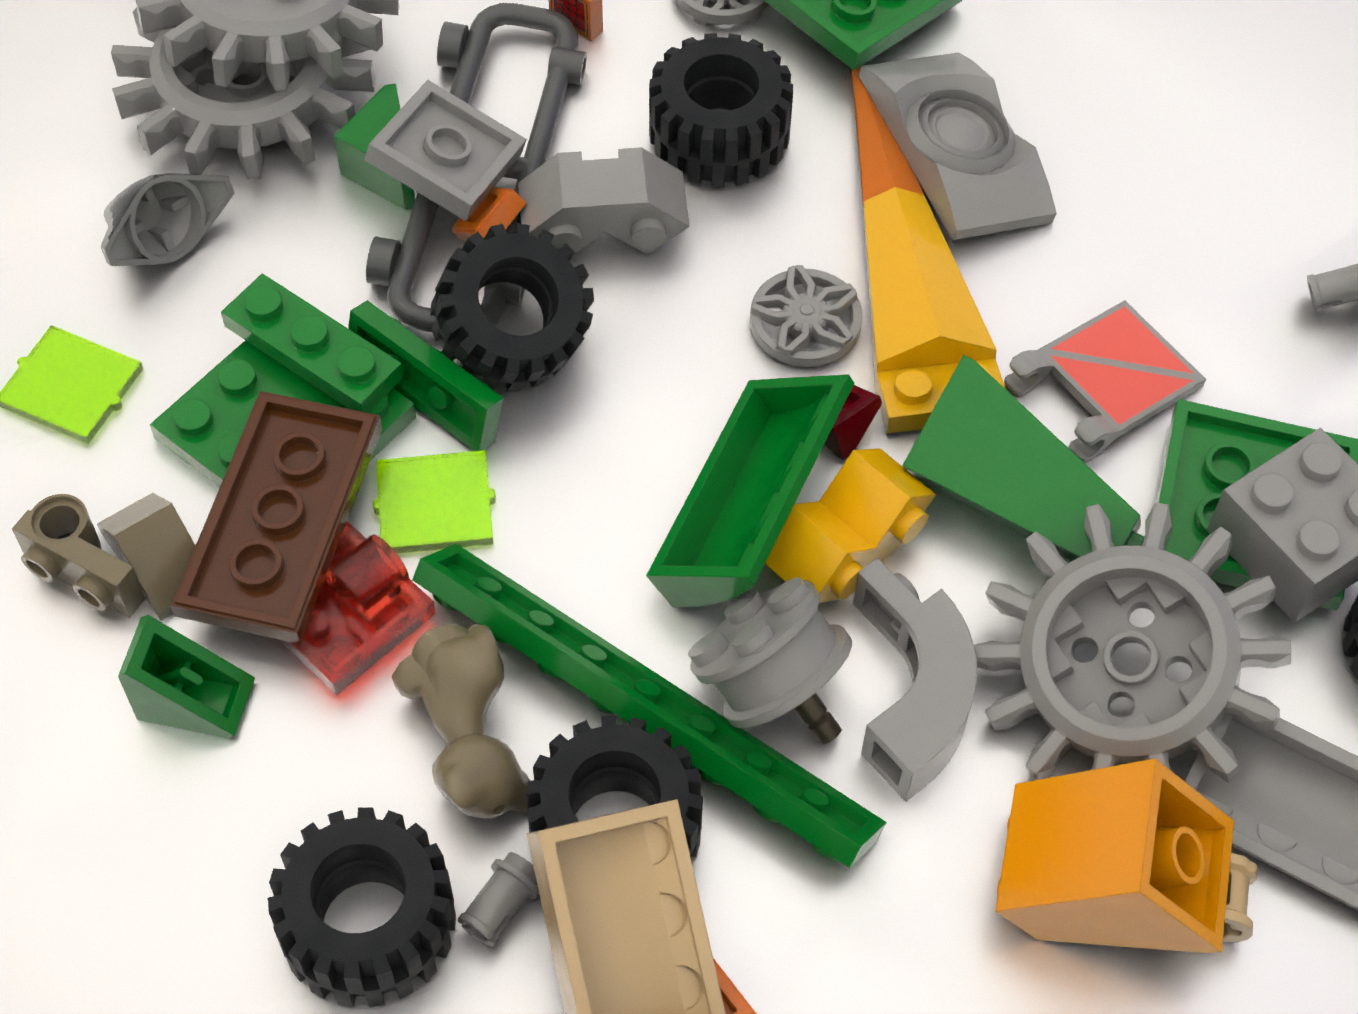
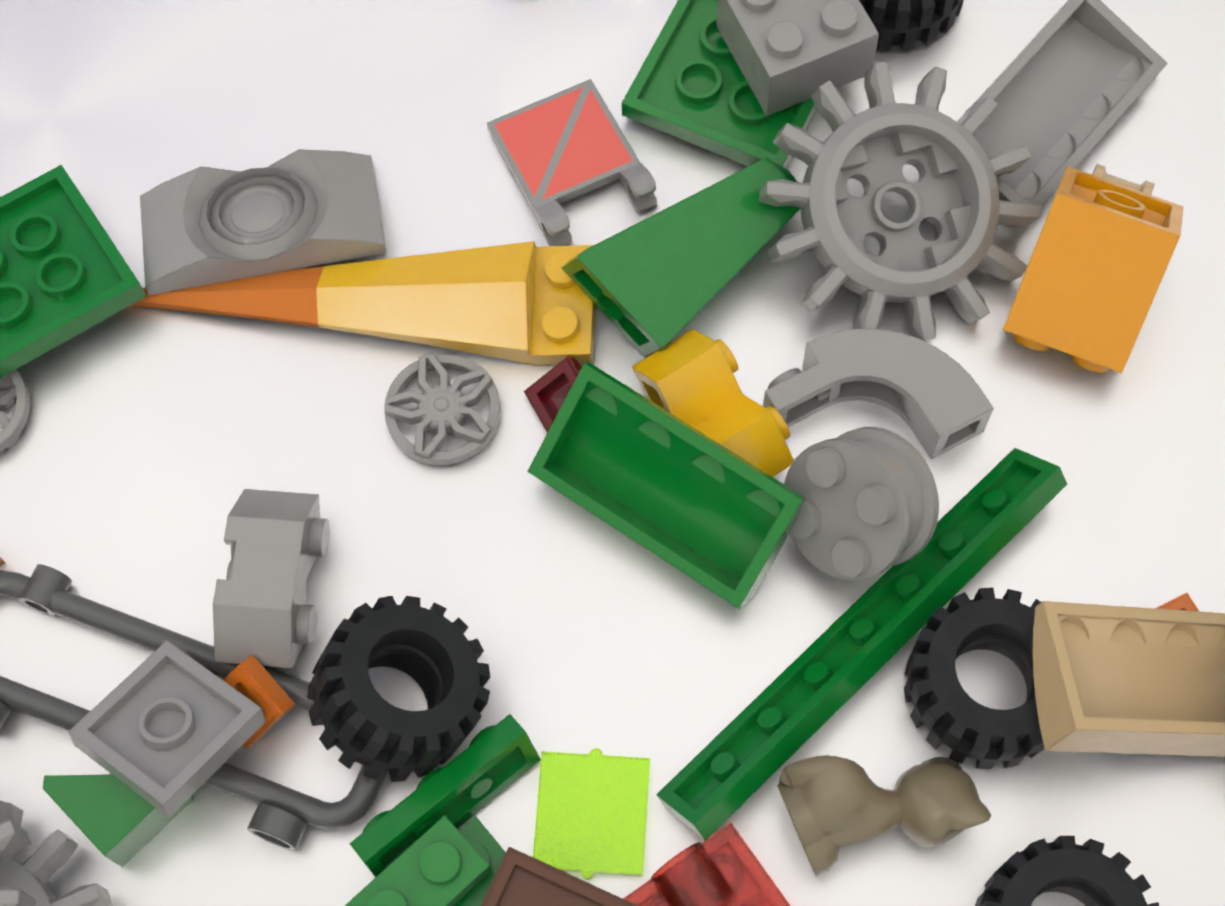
camera: 75 degrees left, 10 degrees up
light grey pin [457,852,539,947] -> none
black tyre [649,33,793,187] -> none

